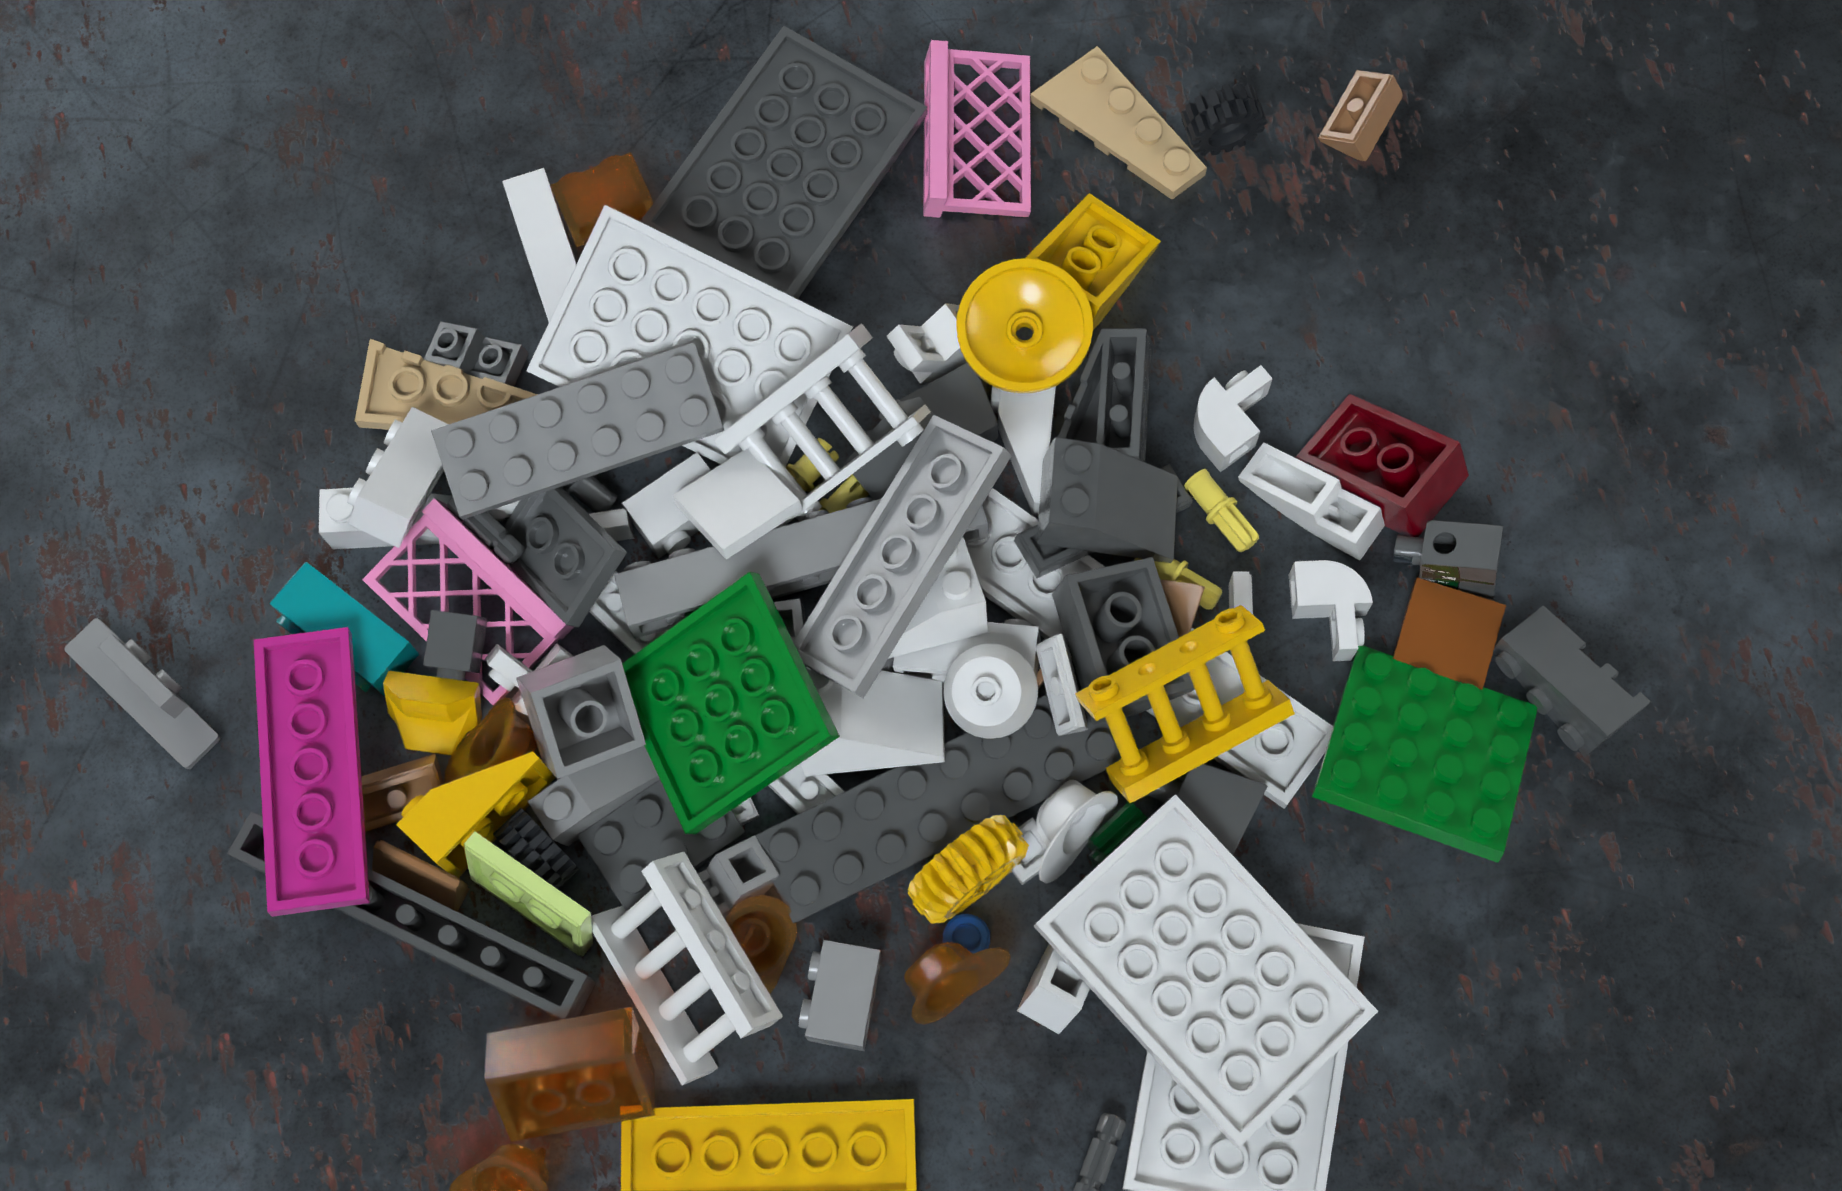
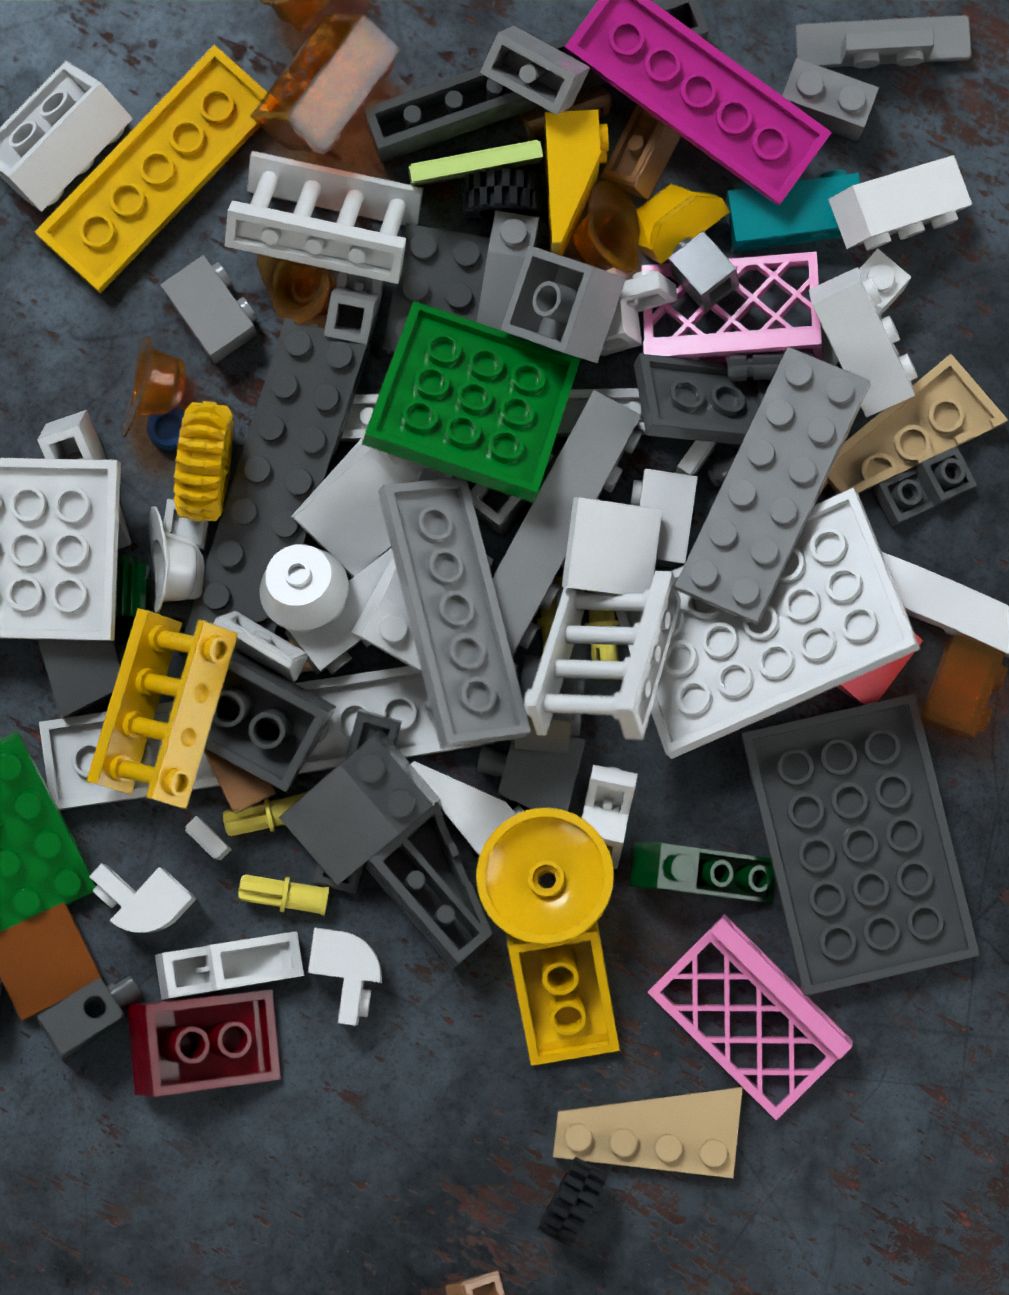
camera: 130 degrees right, 10 degrees up
none -> light grey brick [480,25,590,115]
none -> dark green slope [629,842,774,903]
none -> light grey brick [782,58,879,142]
none -> white brick [828,155,972,251]

